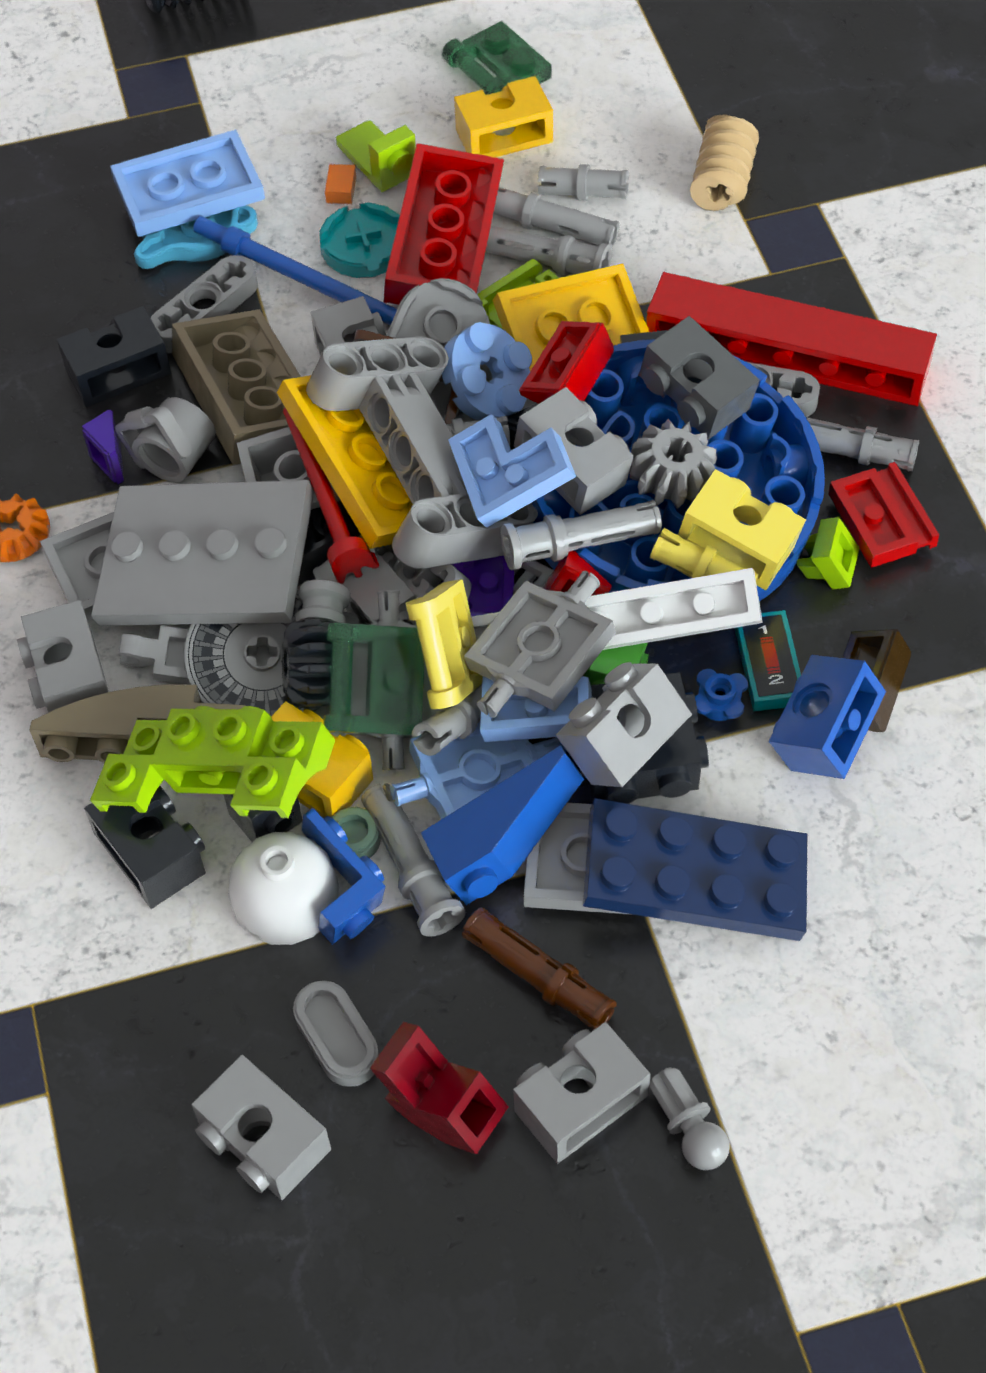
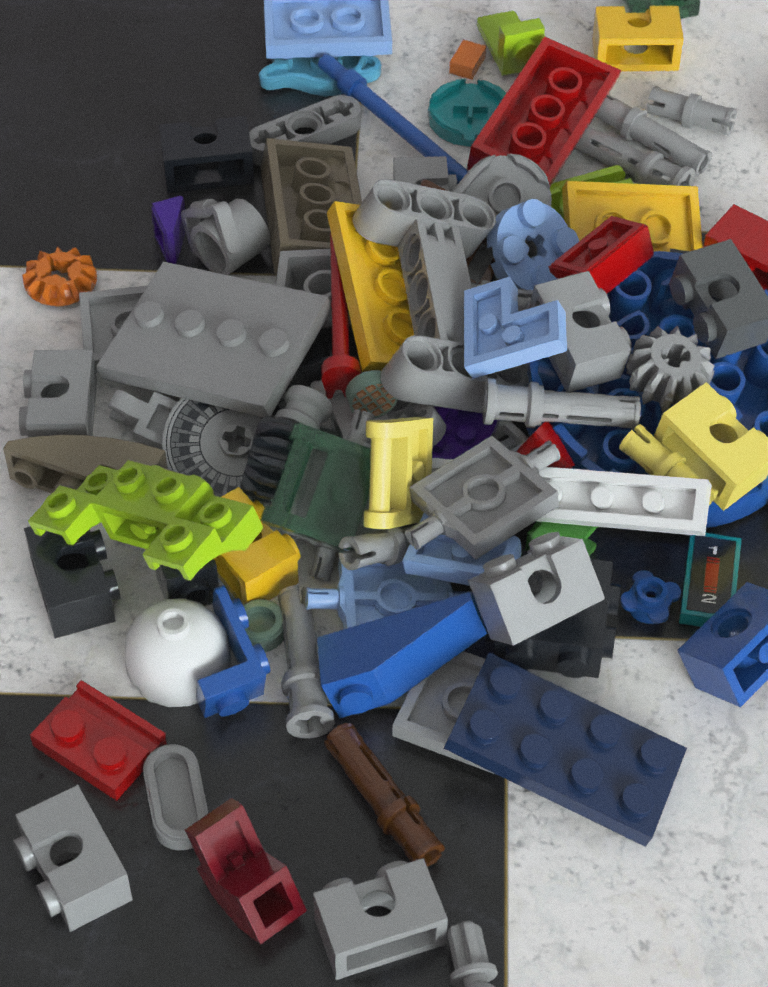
camera: 15 degrees right, 5 degrees down
none -> red plate [30,680,167,801]
none -> sand green tile [346,370,398,418]

